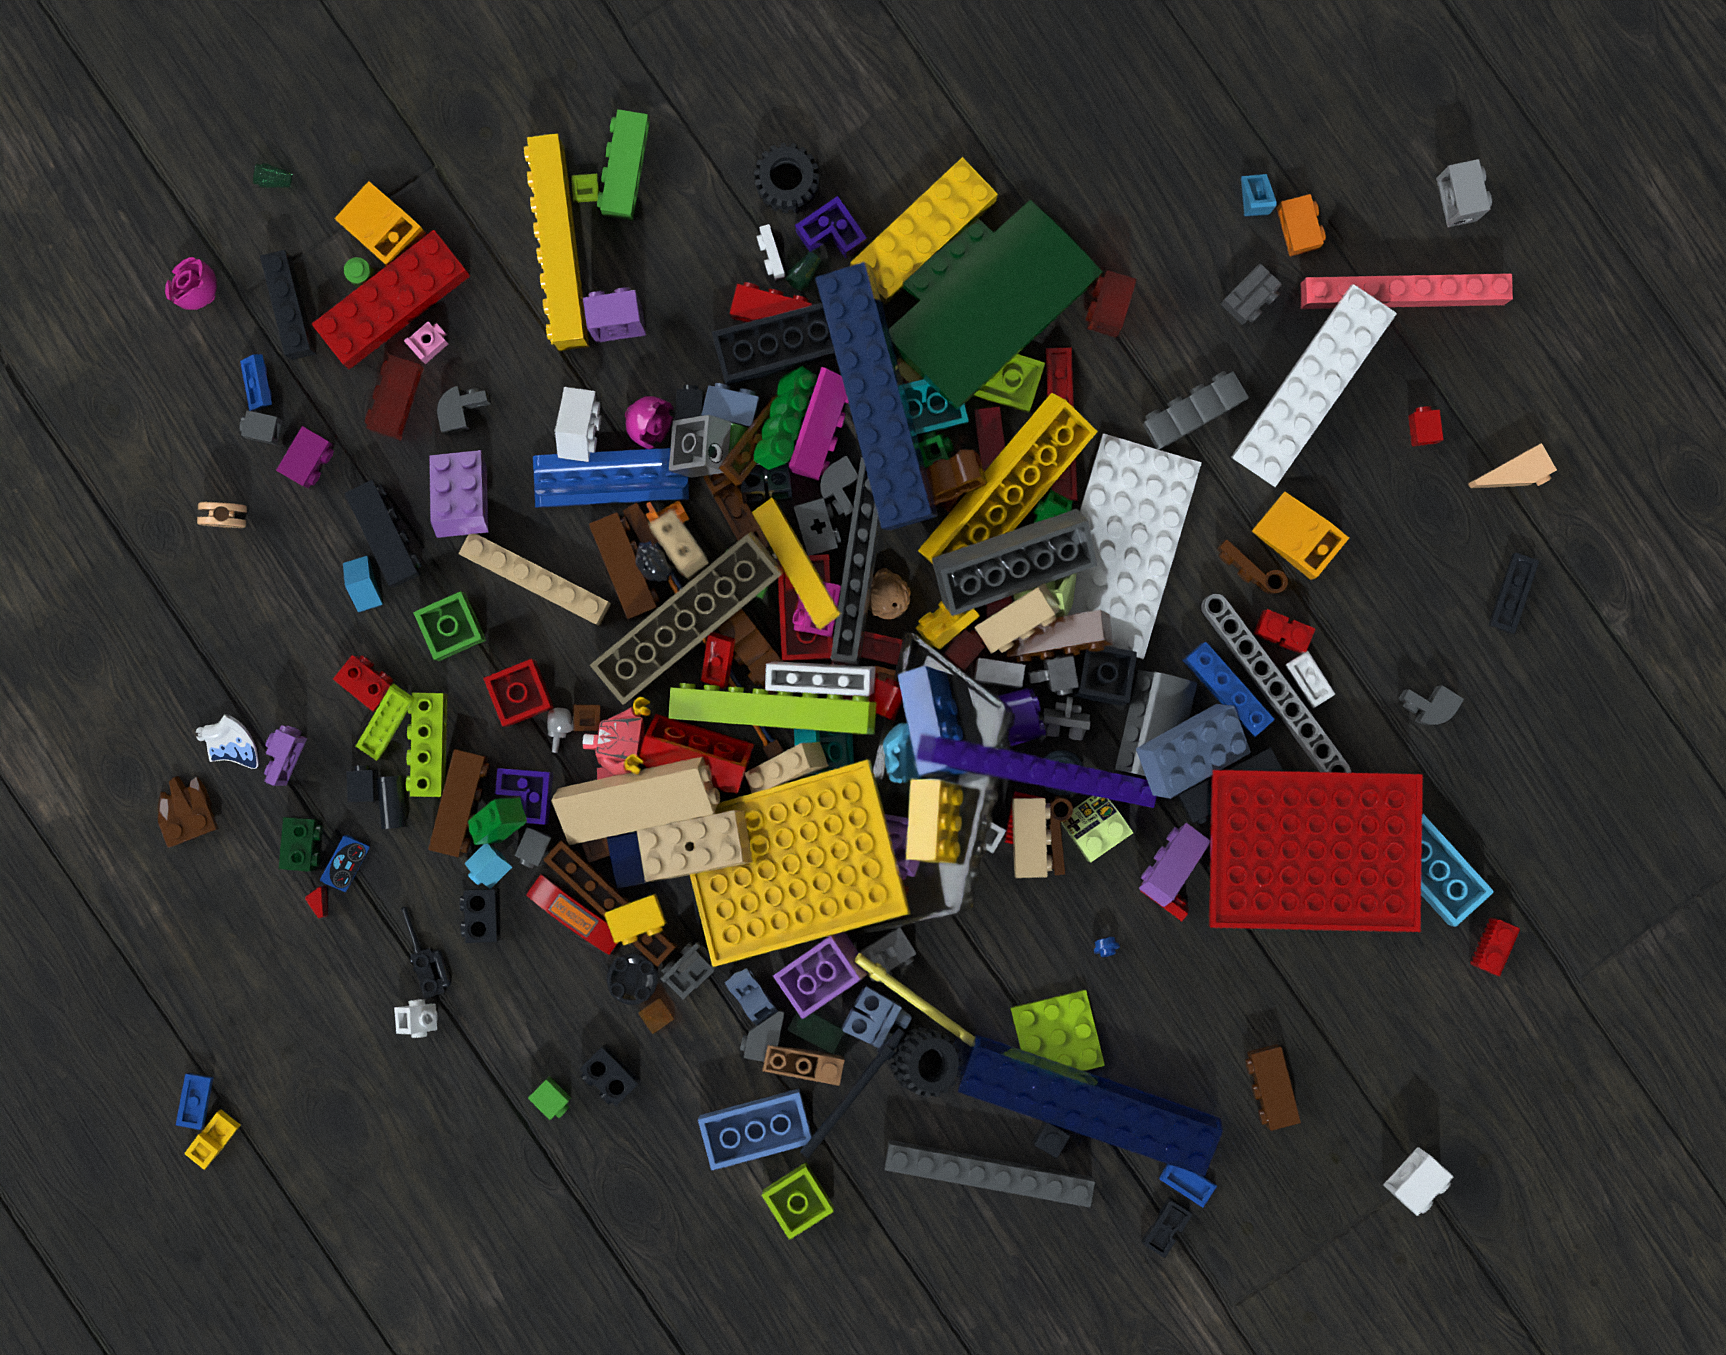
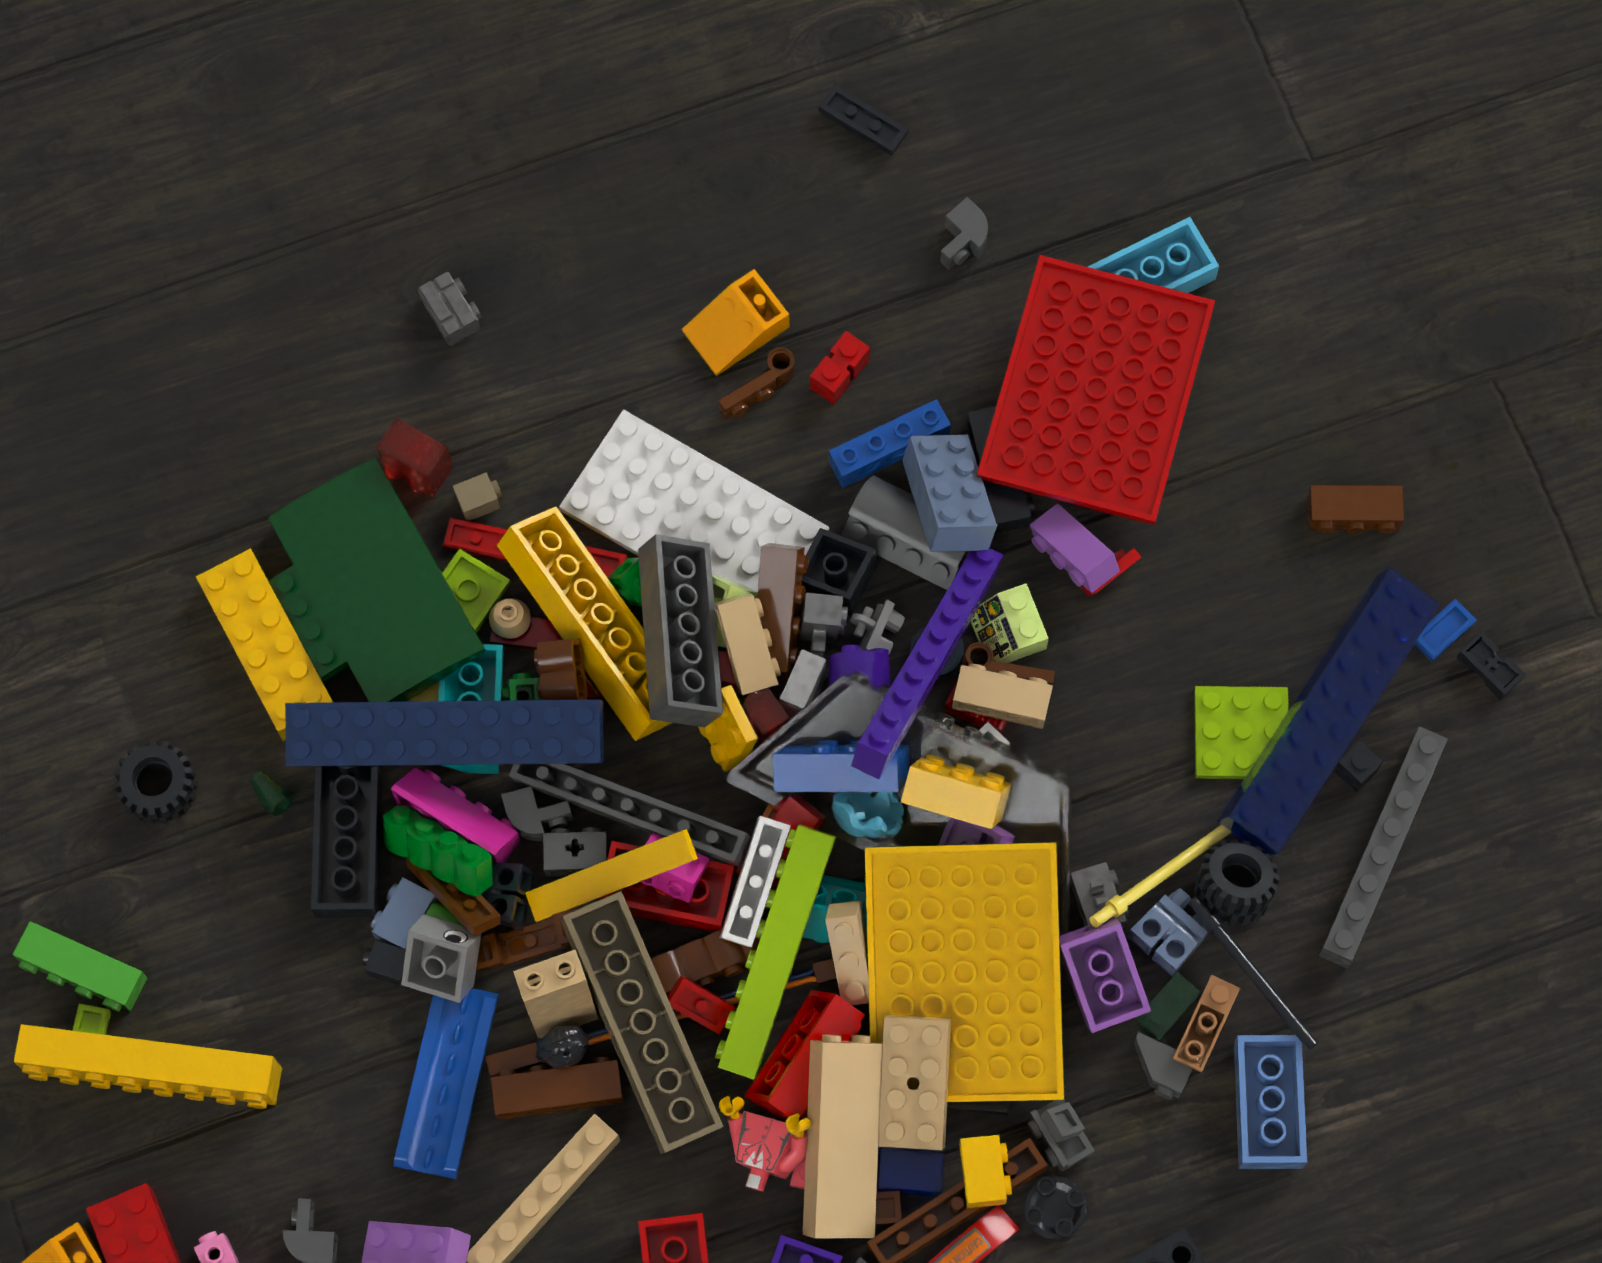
camera: 70 degrees left, 15 degrees down
light grey piece [547,707,573,753] -> none
white brick [555,387,601,462] -> none
reddish brown plate [573,704,600,731] -> none
medium lavender brick [583,288,646,343] -> none
dark pink cylinder [625,396,673,449] -> none
clear orange tile [638,998,675,1034] -> none
orange bracket [646,500,689,524] -> none
sand blue brick [725,968,777,1026] -> none
red slope [729,282,812,323] -> none
white plate [757,224,785,281] -> none
lime brick [762,1162,834,1240] -> none
dark purple brick [795,196,867,259] -> none
red plate [861,632,906,666] -> none
medium nougat hair [868,568,911,619] -> none
blue plate [1094,937,1120,957] -> none
dark grey brick [1142,371,1249,450] -> none
light grey beam [1201,594,1351,773] -> none
white brick [1231,284,1397,487] -> none
dark azure slope [1241,174,1276,216] -> none
orange brick [1277,194,1326,256] -> none
white plate [1285,651,1335,708] -> none
coral brick [1301,274,1513,309] -> none
white brick [1383,1147,1453,1216] -> none
red brick [1408,406,1443,446] -> none
light grey brick [1436,159,1492,227] -> none
light nougat slope [1469,443,1557,488] -> none
red brick [1470,918,1520,976] -> none
none -> dark tan brick [453,472,503,521]
none -> tan cone [489,598,531,639]

